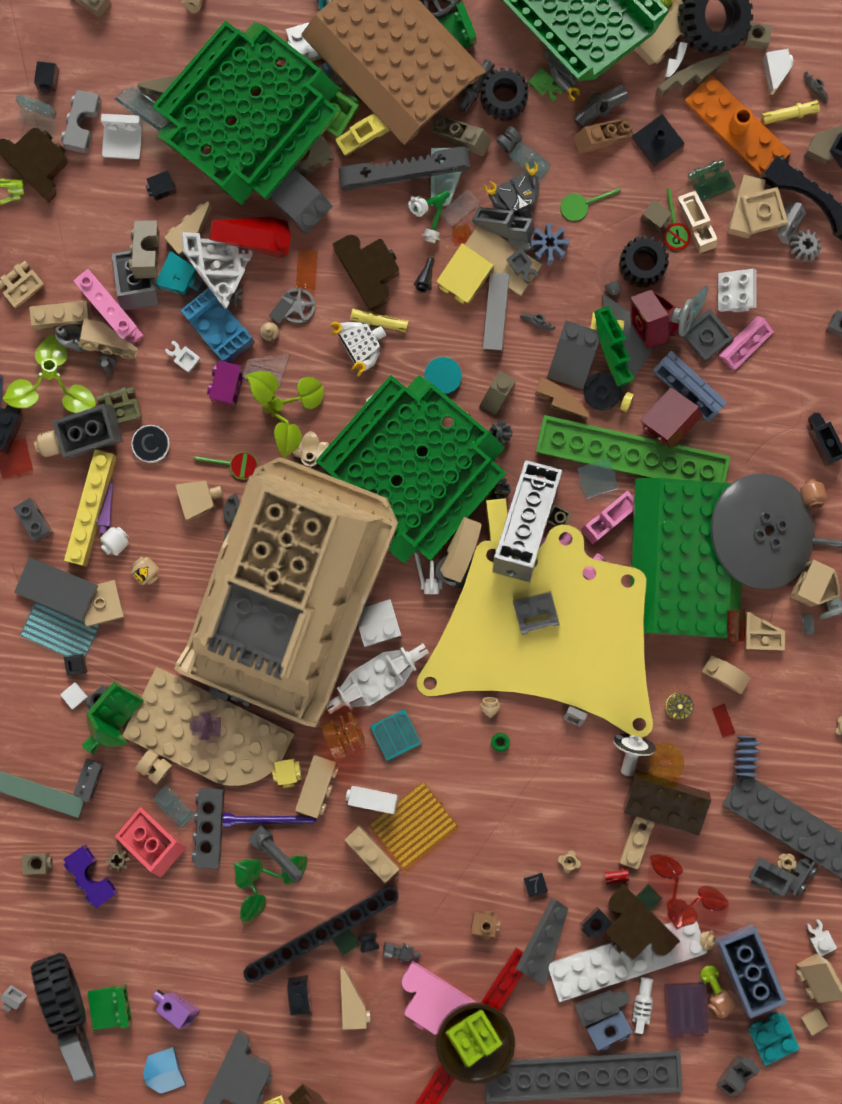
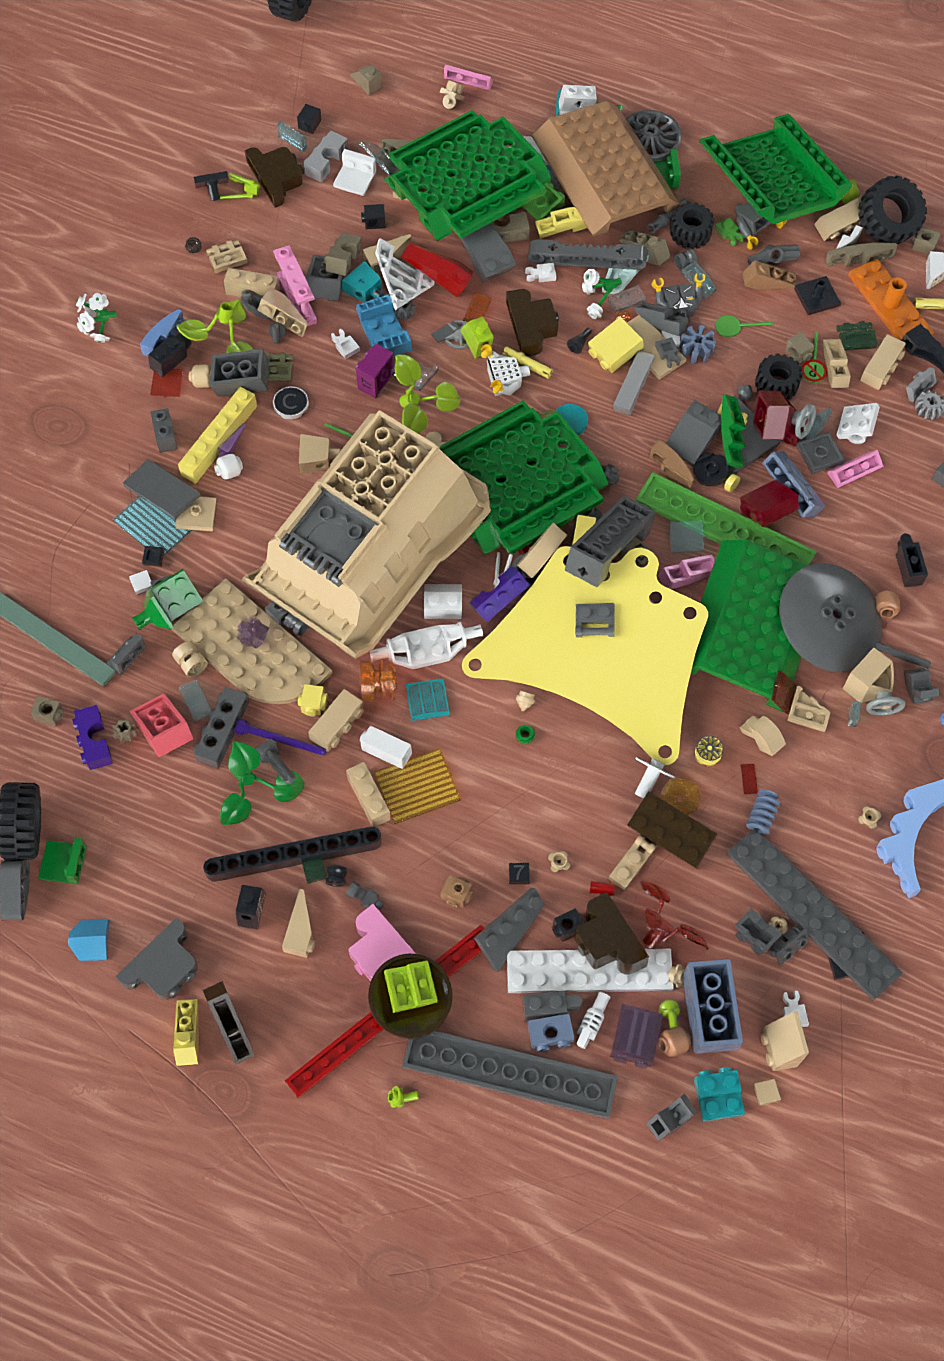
camera: 15 degrees right, 20 degrees down
tan head [131,557,159,585] -> none
medium lavender torso [152,989,200,1029] -> none
tan plate [260,322,279,342] -> none
dark tan slope [479,371,516,416] -> none
dark grey piece [520,313,555,331] -> none
light grey tile [563,705,587,727] -> none
clear green tile [636,884,663,910] -> none
tan tile [740,187,788,234] -> none
none -> lime torso [460,317,494,359]
none -> dark purple arch [469,566,529,622]
none -> white plate [525,263,556,282]

